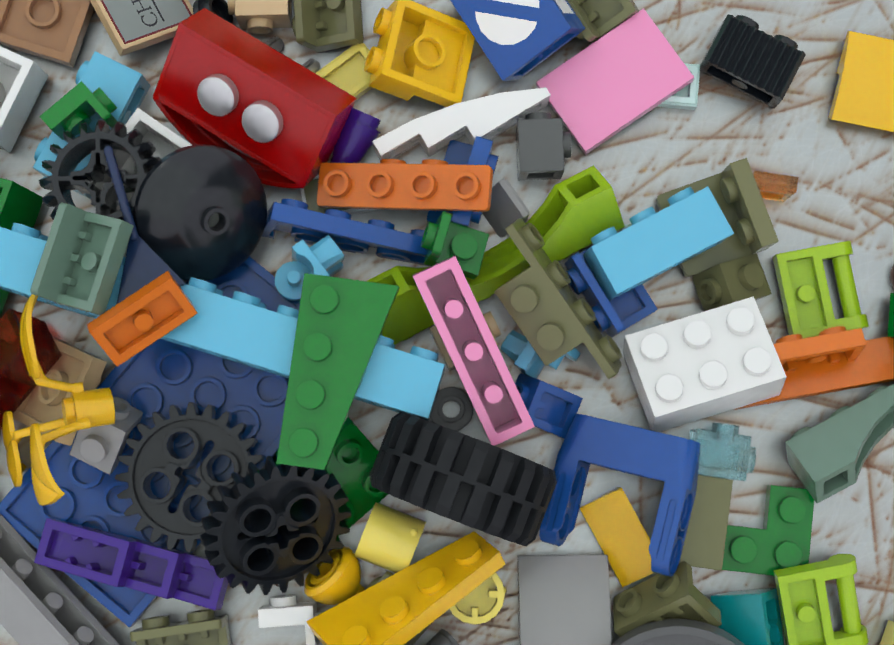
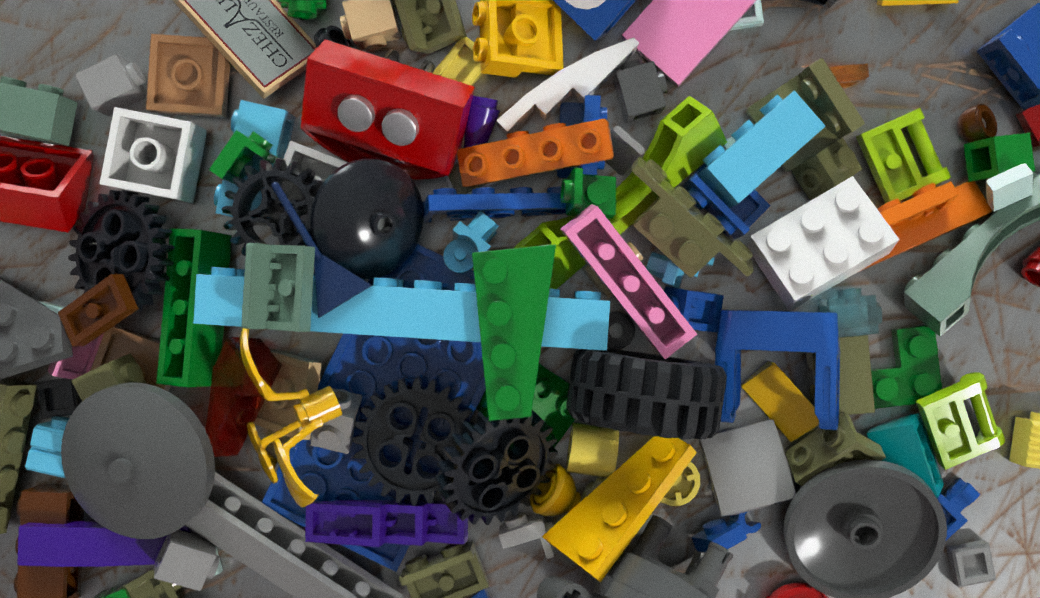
camera: 15 degrees left, 5 degrees up
orange plate [87,271,197,367] -> none

